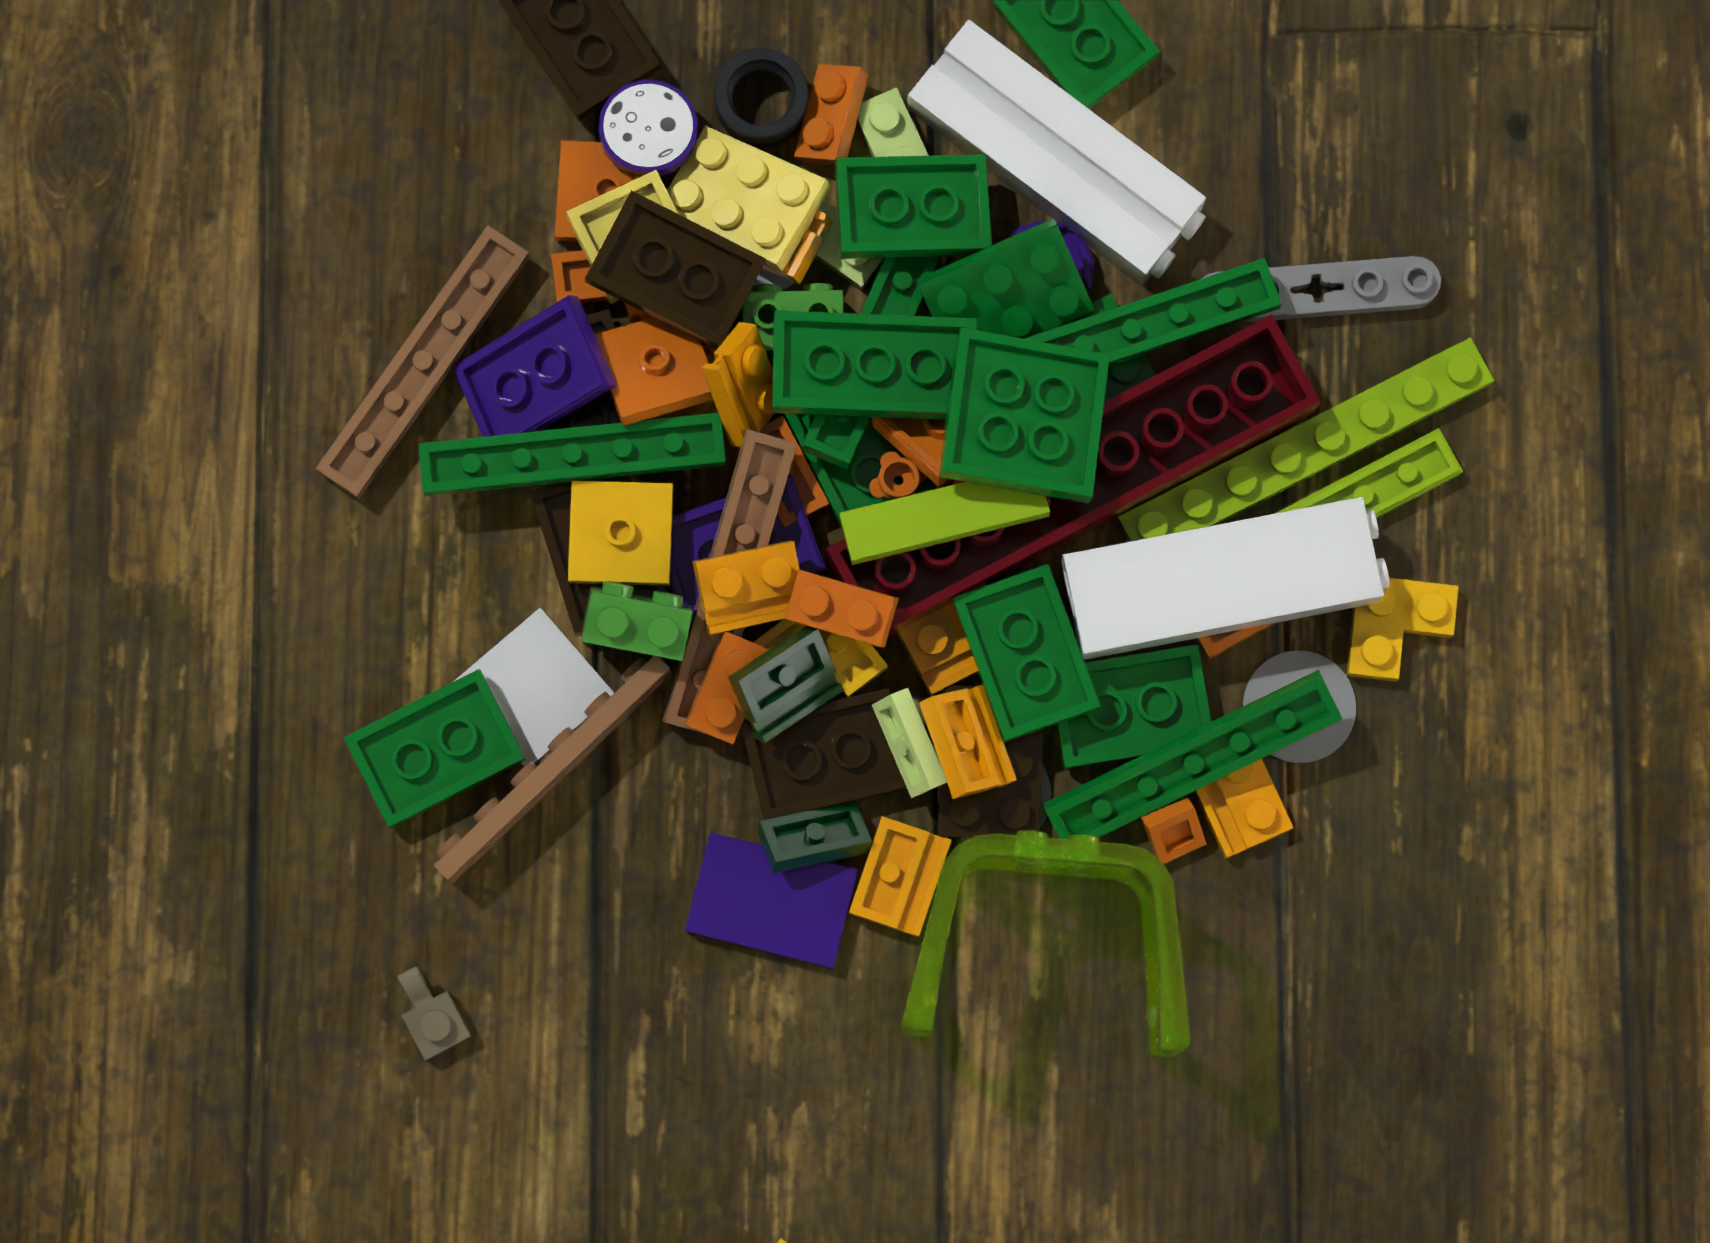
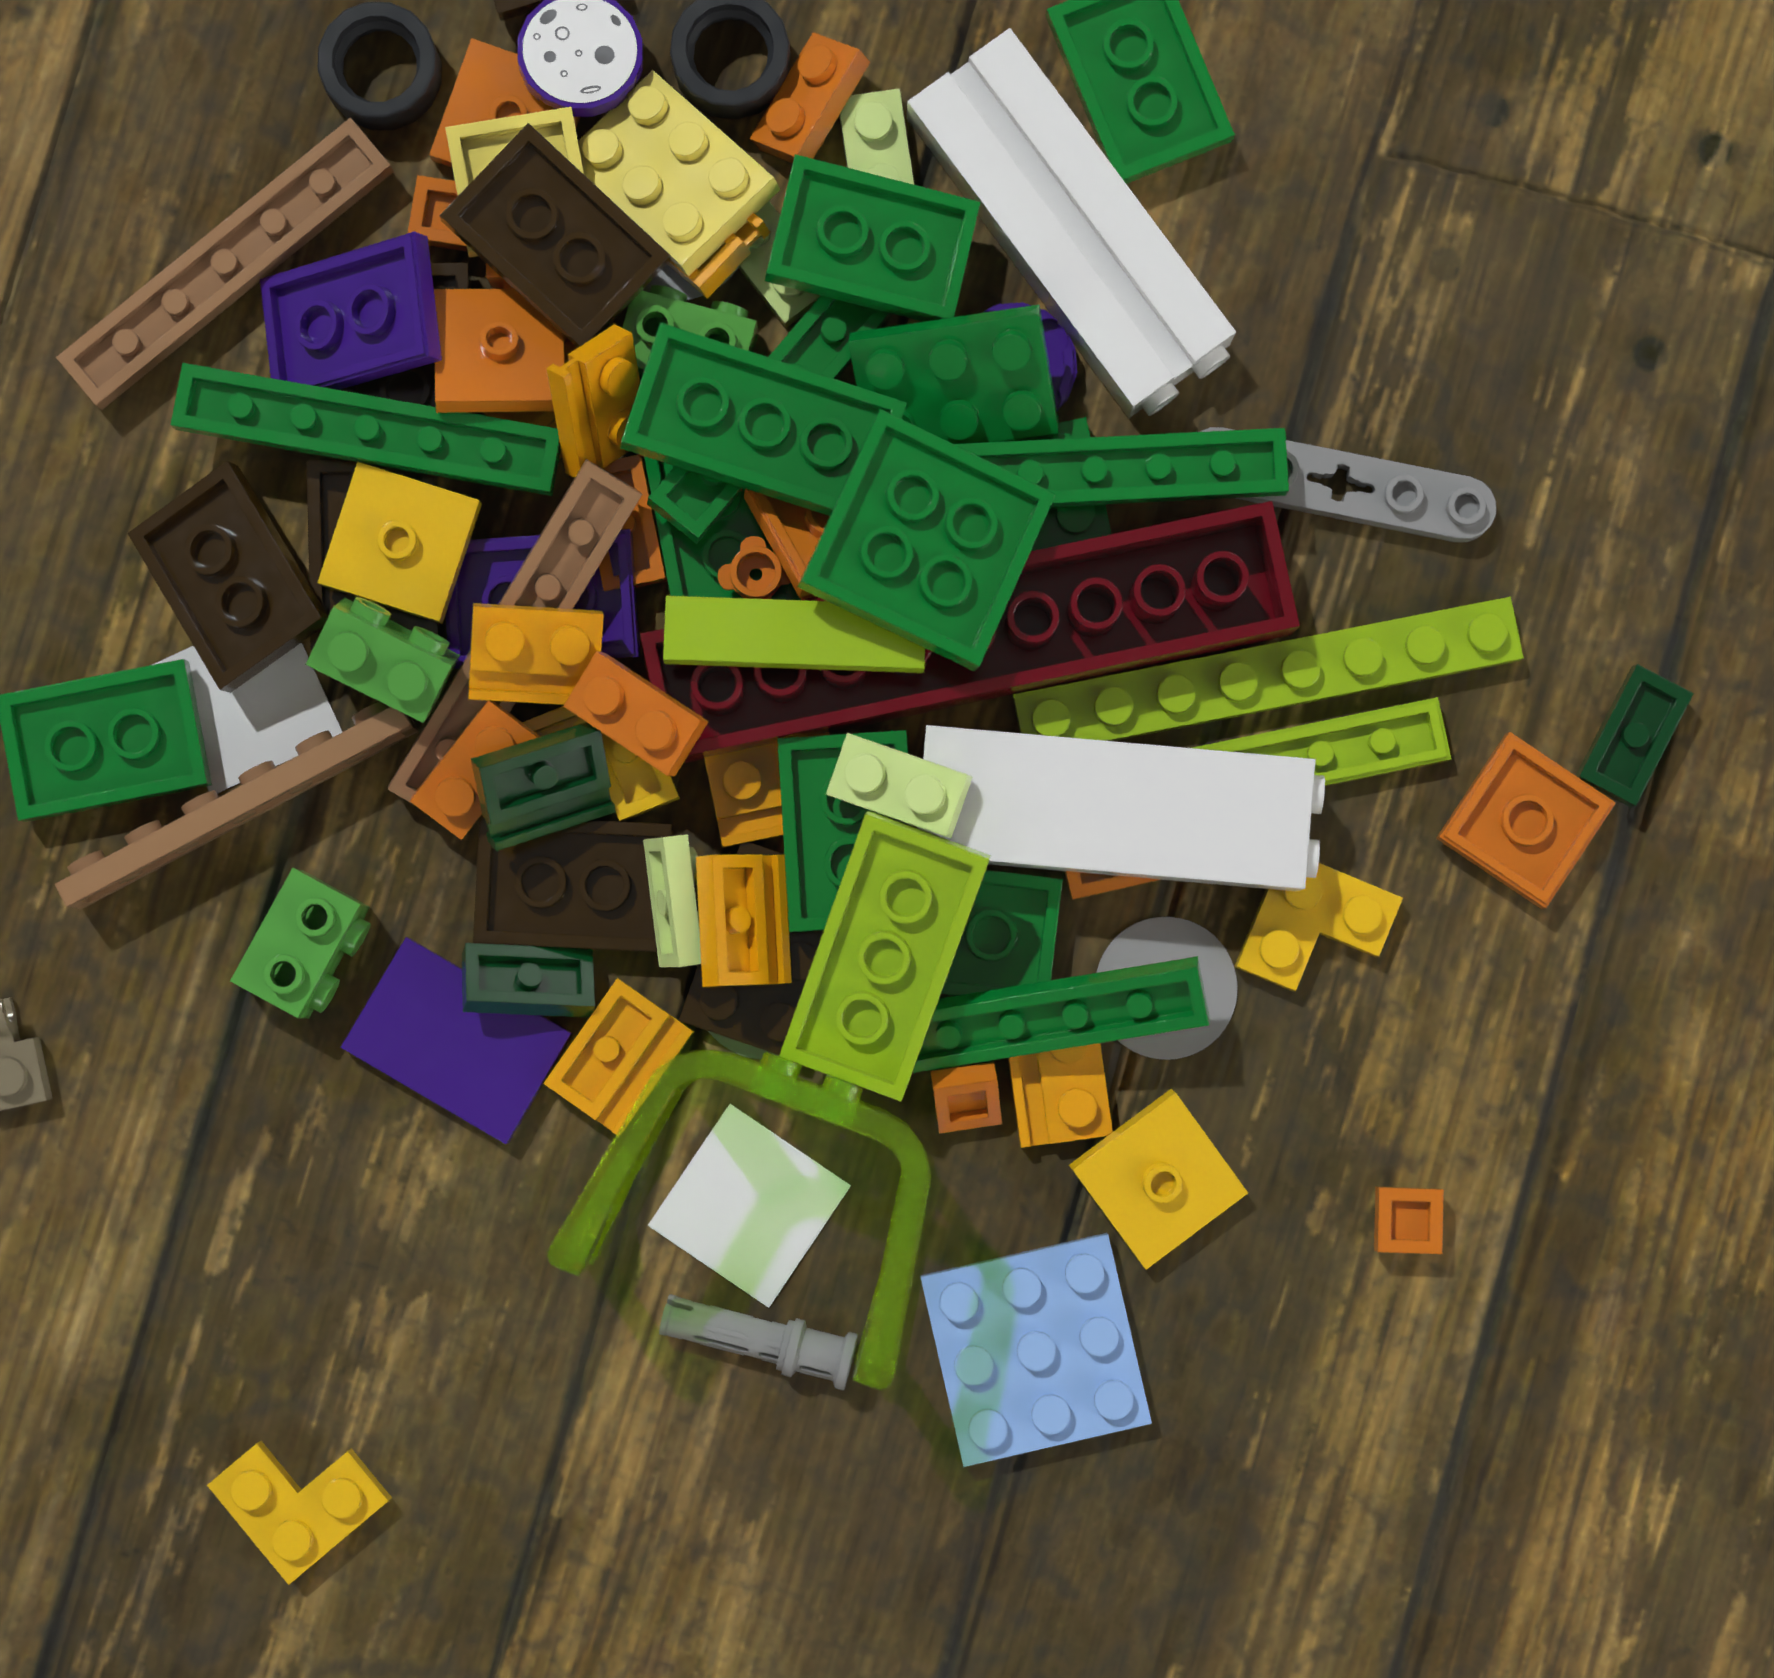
camera: 15 degrees right, 5 degrees up
none -> dark brown plate [127,461,329,693]
none -> bright green brick [230,868,371,1019]
none -> black tyre [317,2,442,130]
none -> white sticker [648,1104,851,1308]
none -> light grey pin [659,1294,858,1391]
none -> lime plate [779,811,991,1102]
none -> yellowish green plate [826,733,973,838]
none -> light blue plate [920,1233,1152,1467]
none -> yellow plate [1069,1089,1248,1270]
none -> orange plate [1374,1186,1444,1254]
none -> orange plate [1436,732,1616,909]
none -> dark green plate [1575,664,1694,808]

